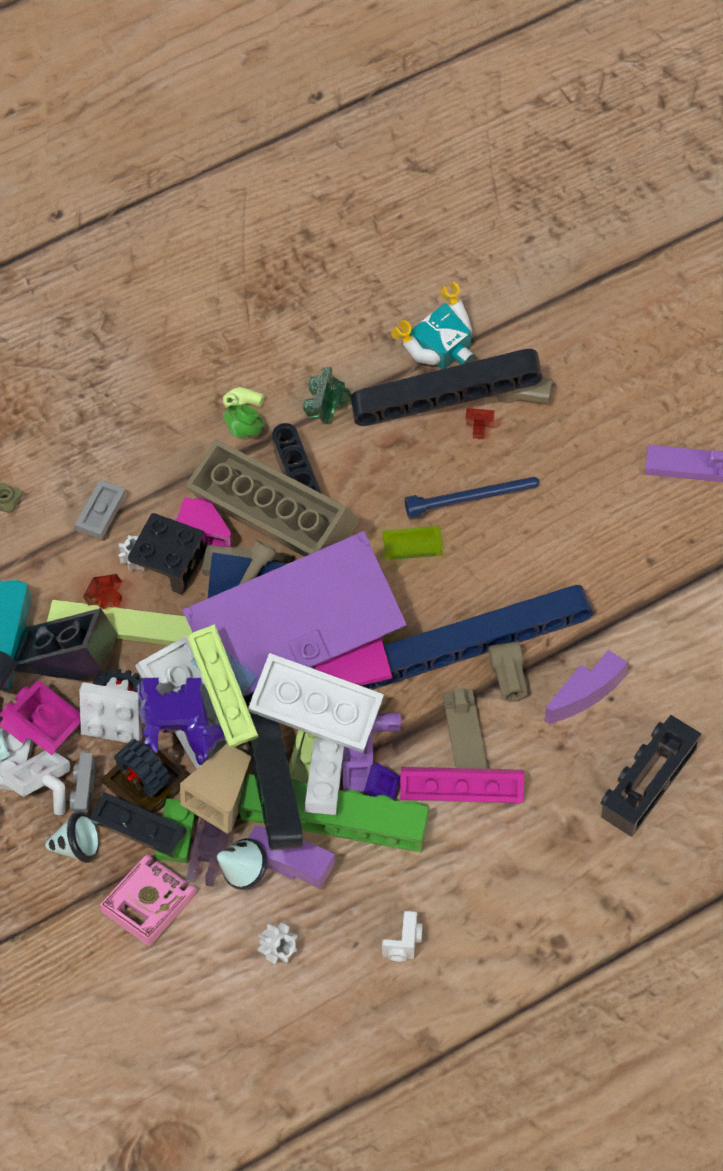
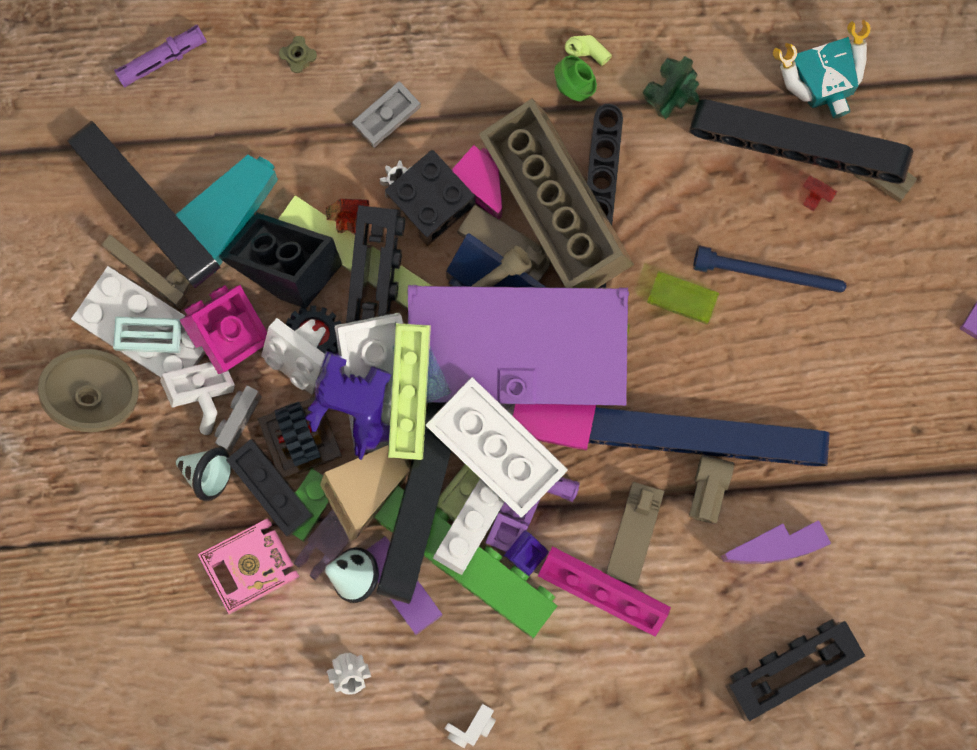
camera: 20 degrees right, 20 degrees up
none -> black brick [346,205,406,323]

